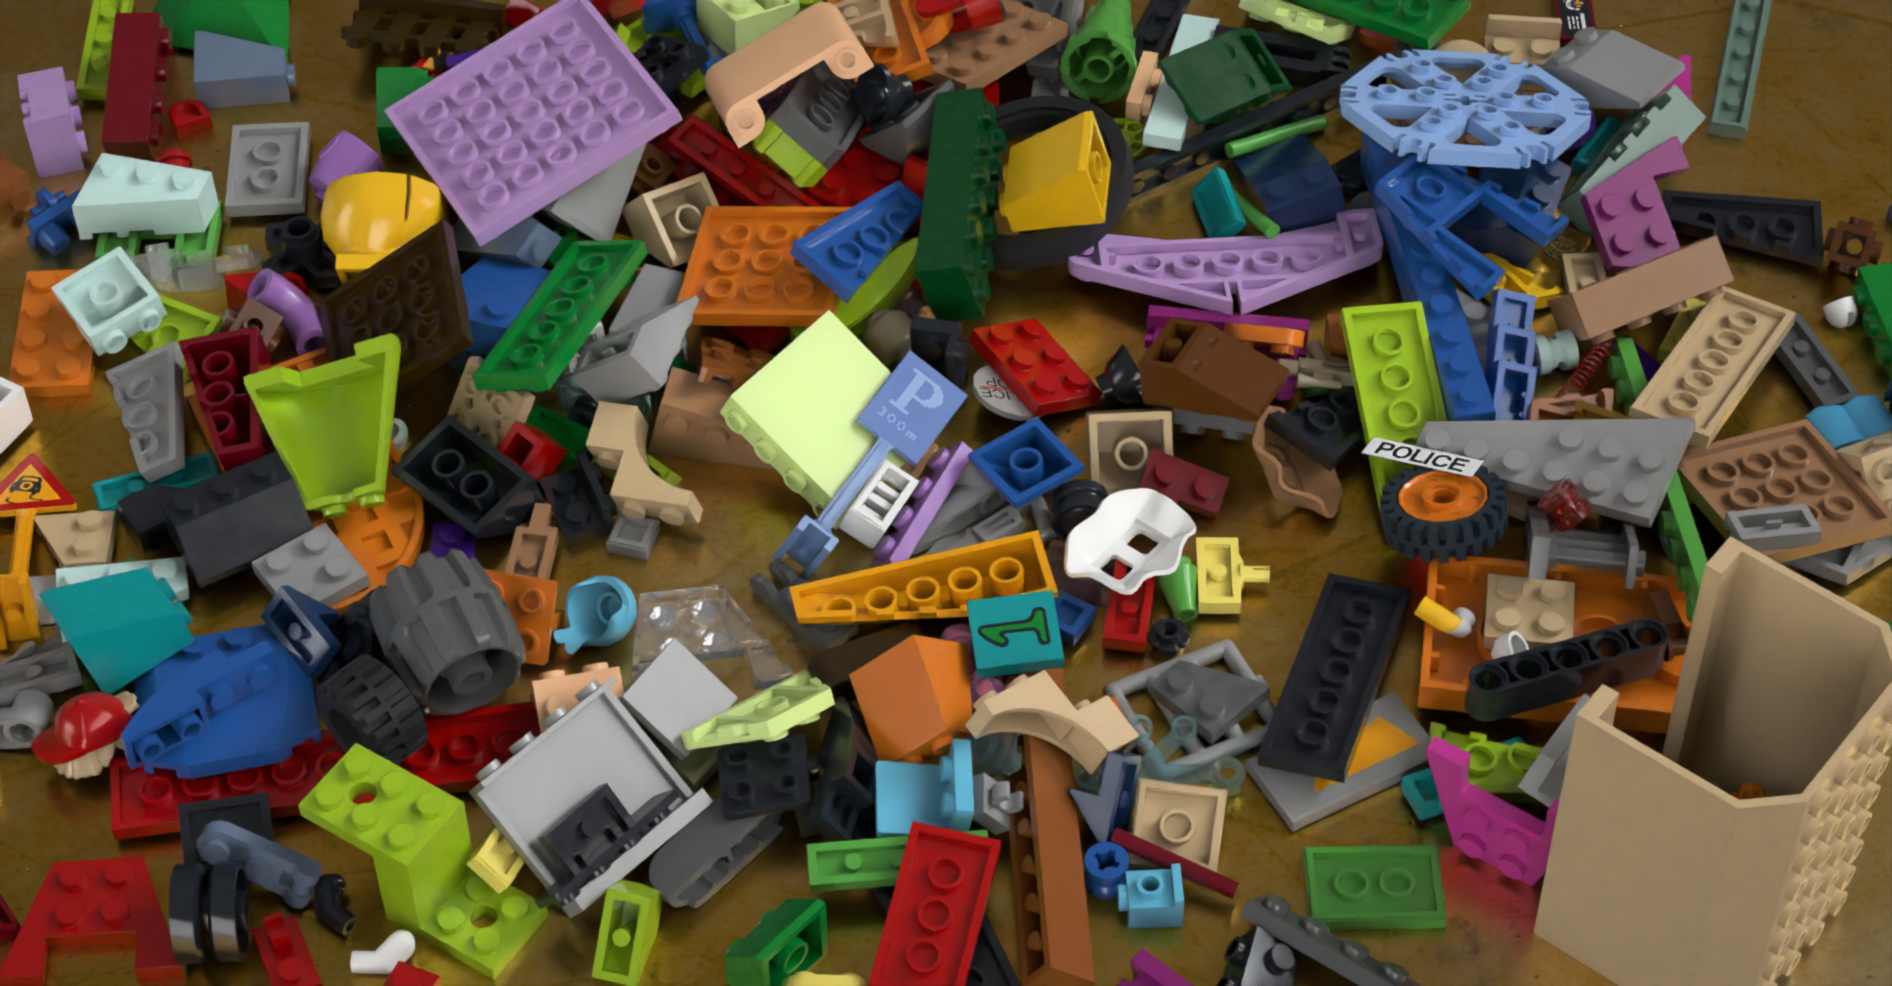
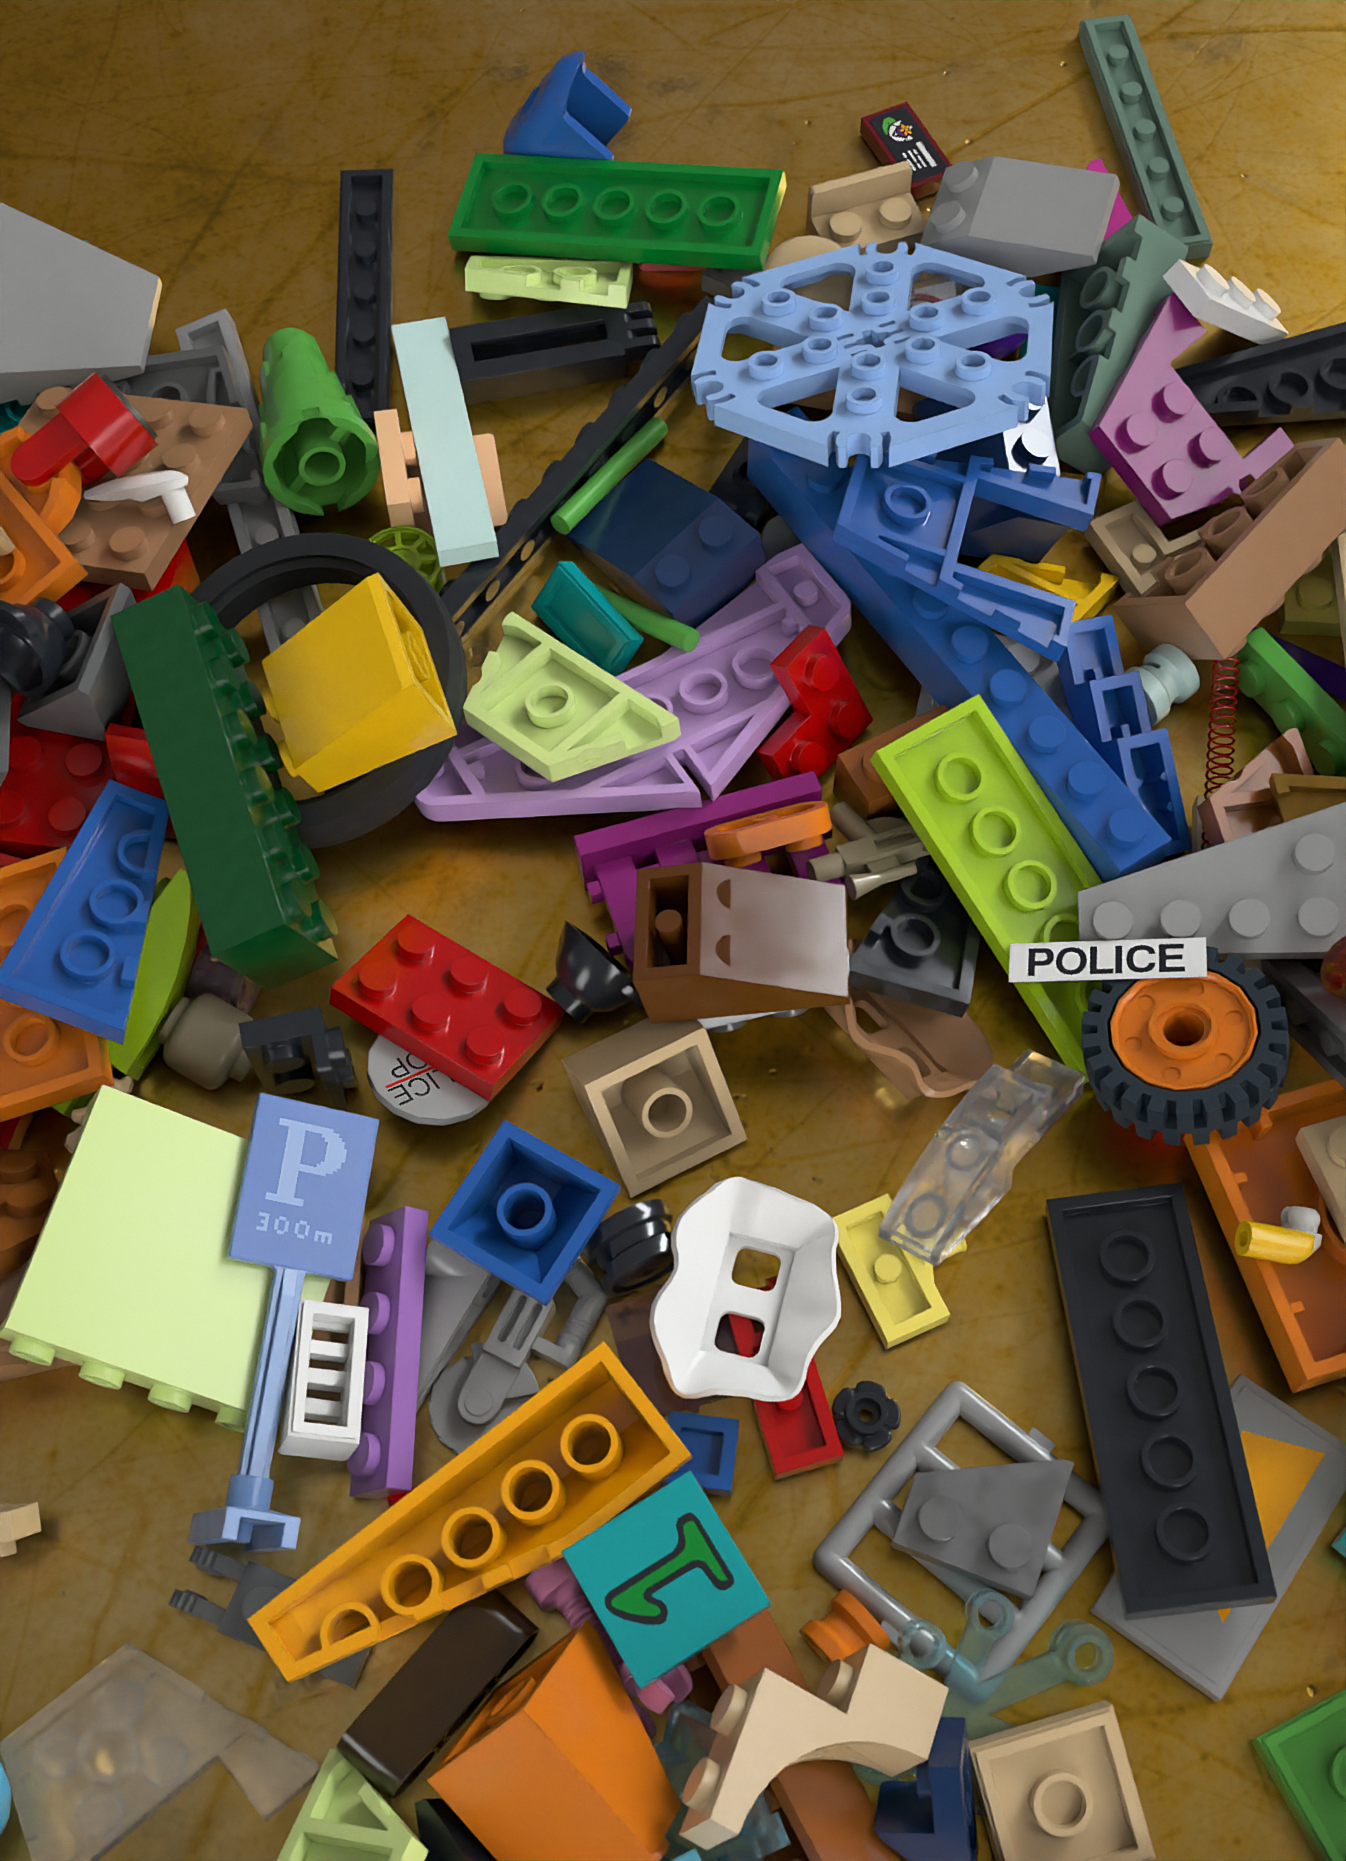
camera: 25 degrees left, 15 degrees up
dark red plate [1138,448,1230,520] -> none
bright green cone [1156,556,1199,622] -> none
dark green slope [1157,28,1293,125] -> none
none -> white bar [83,470,196,524]
none -> yellowish green wing [463,612,681,783]
none -> red plate [756,624,873,782]
none -> clear slope [879,1049,1085,1267]
none -> white plate [1163,259,1289,345]

